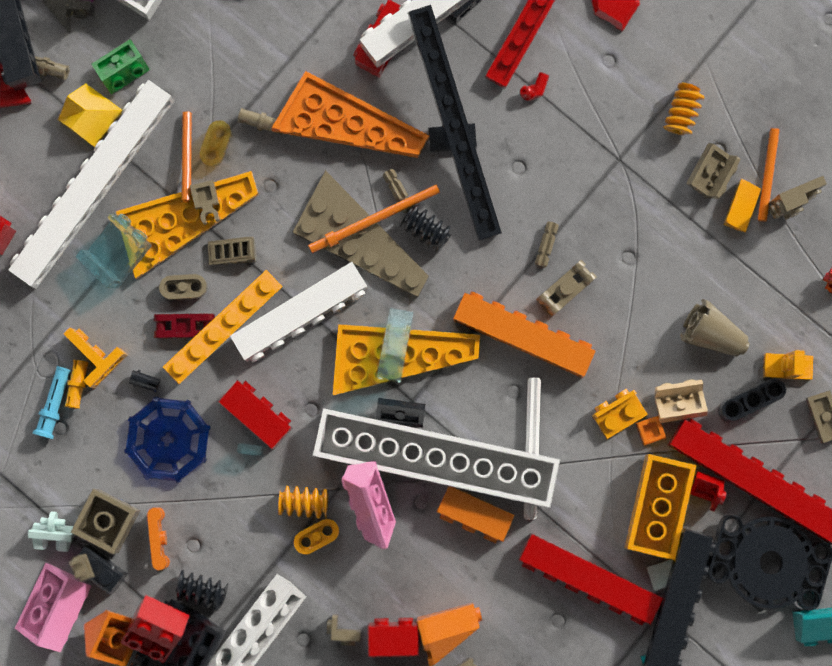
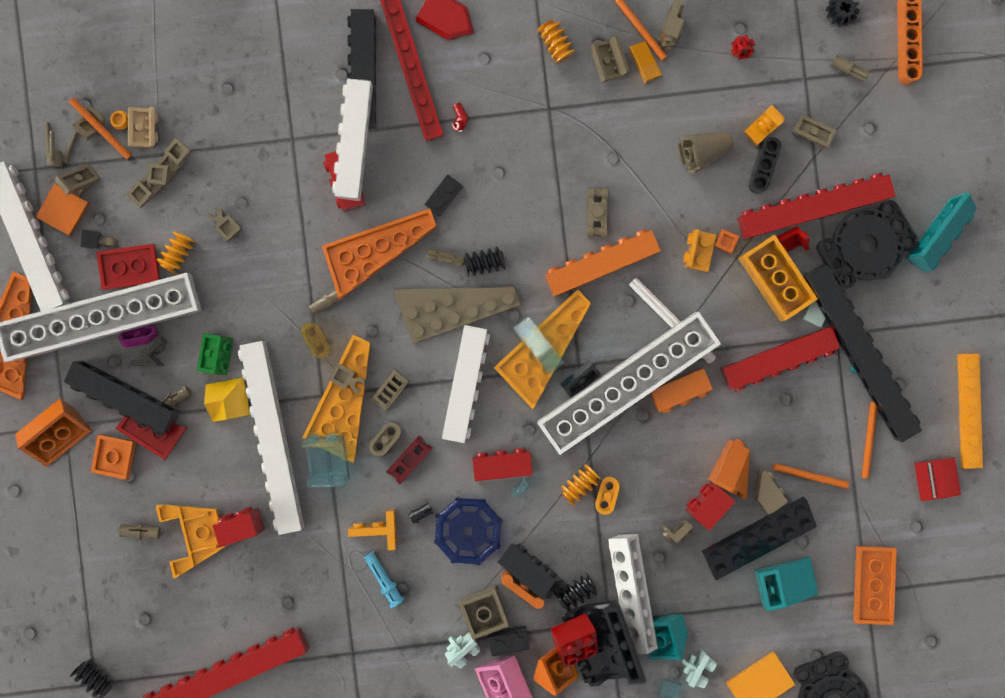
camera: 55 degrees left, 5 degrees up
light orange pin [64,360,89,409] -> none
dark tan plate [70,554,95,581] -> none
light orange plate [162,270,282,385] -> none
orange bar [182,111,192,203] -> none
orange bar [308,185,440,253] -> none
bright pink slope [342,461,396,549] -> none
black plate [407,5,502,241] -> none
dark tan axle [535,221,559,268] -> none
tan bracket [654,379,708,423] -> none
none -> black wedge [498,543,564,599]

